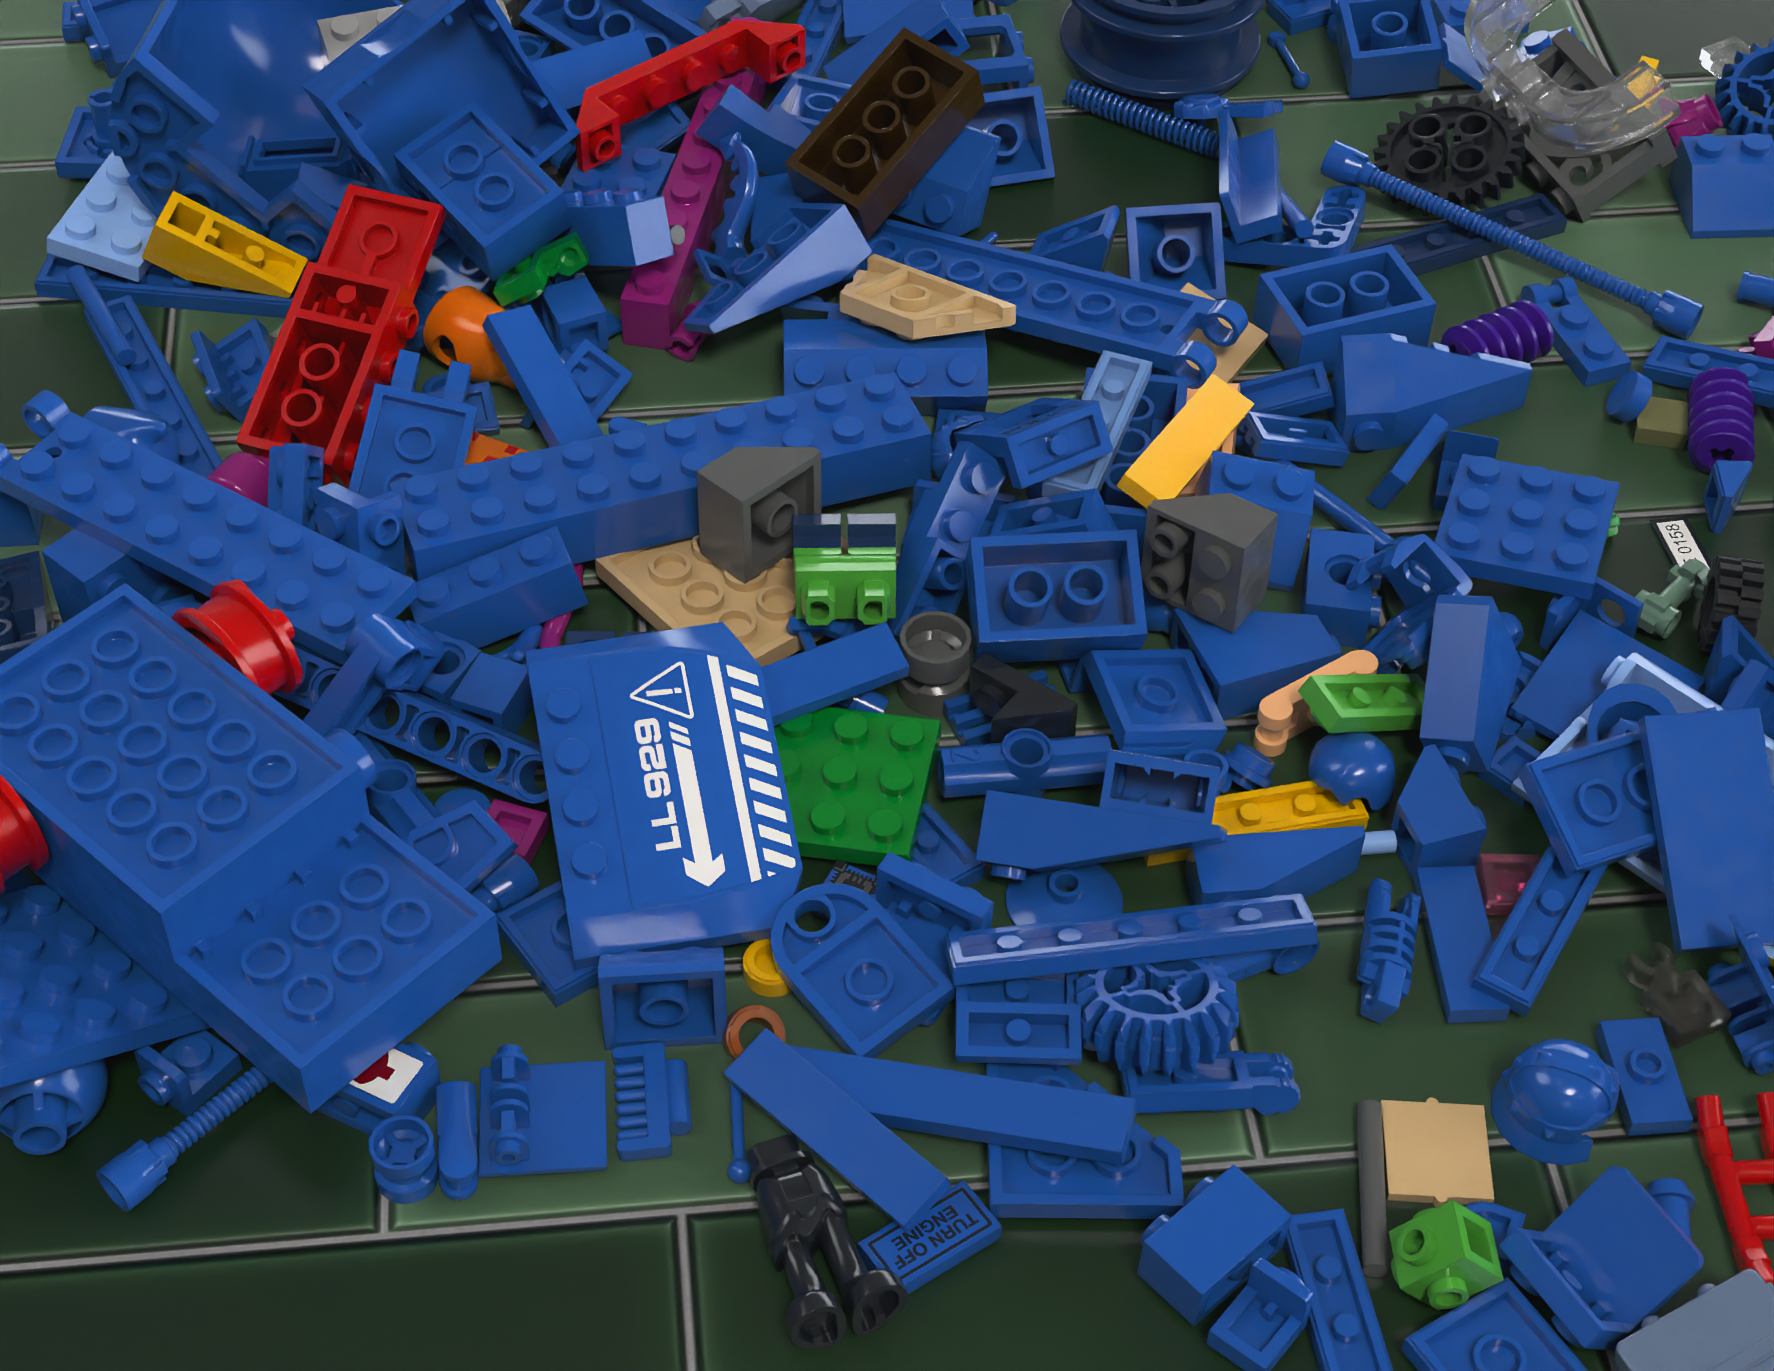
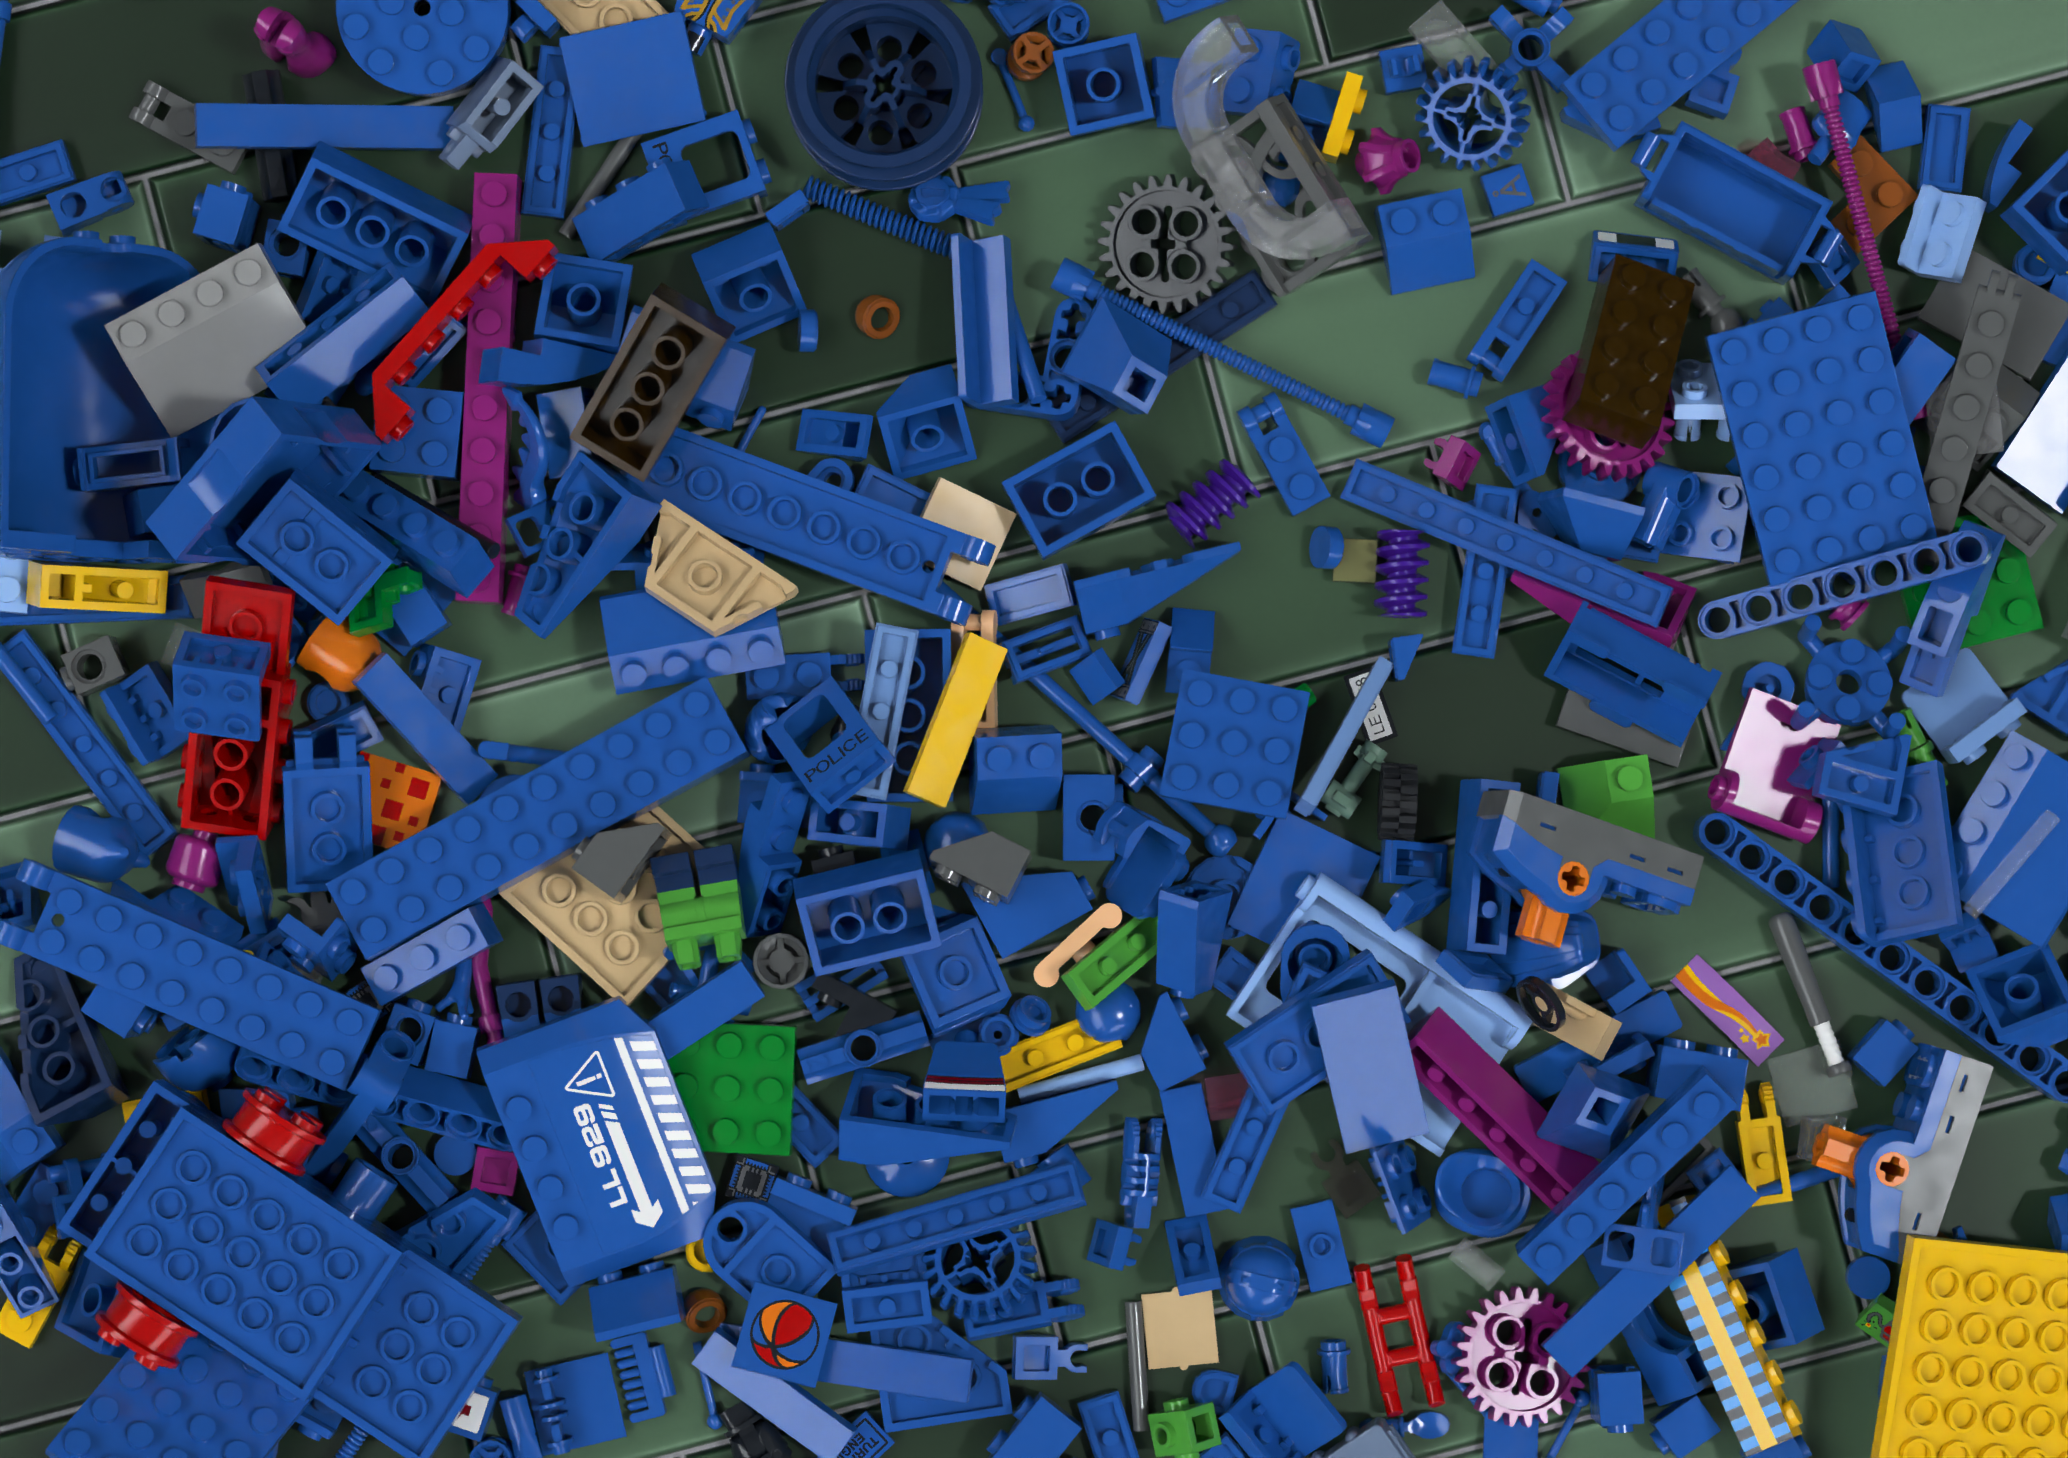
camera: 10 degrees left, 40 degrees up
none -> dark grey brick [60,635,132,697]
none -> blue bracket [172,631,271,742]
none -> tile [731,1281,838,1389]
none -> blue tile [765,189,810,232]
none -> blue tile [798,309,818,352]
none -> dark orange piece [855,294,900,339]
none -> dark orange wheel [1006,32,1054,81]
none -> blue plate [1012,1334,1088,1380]
none -> blue slope [1060,297,1172,414]
none -> blue tile [1069,647,1126,705]
none -> blue tile [1086,1218,1142,1271]
none -> blue slope [1164,1214,1222,1297]
none -> medium blue tile [1293,656,1393,817]
none -> blue tile [1378,44,1427,96]

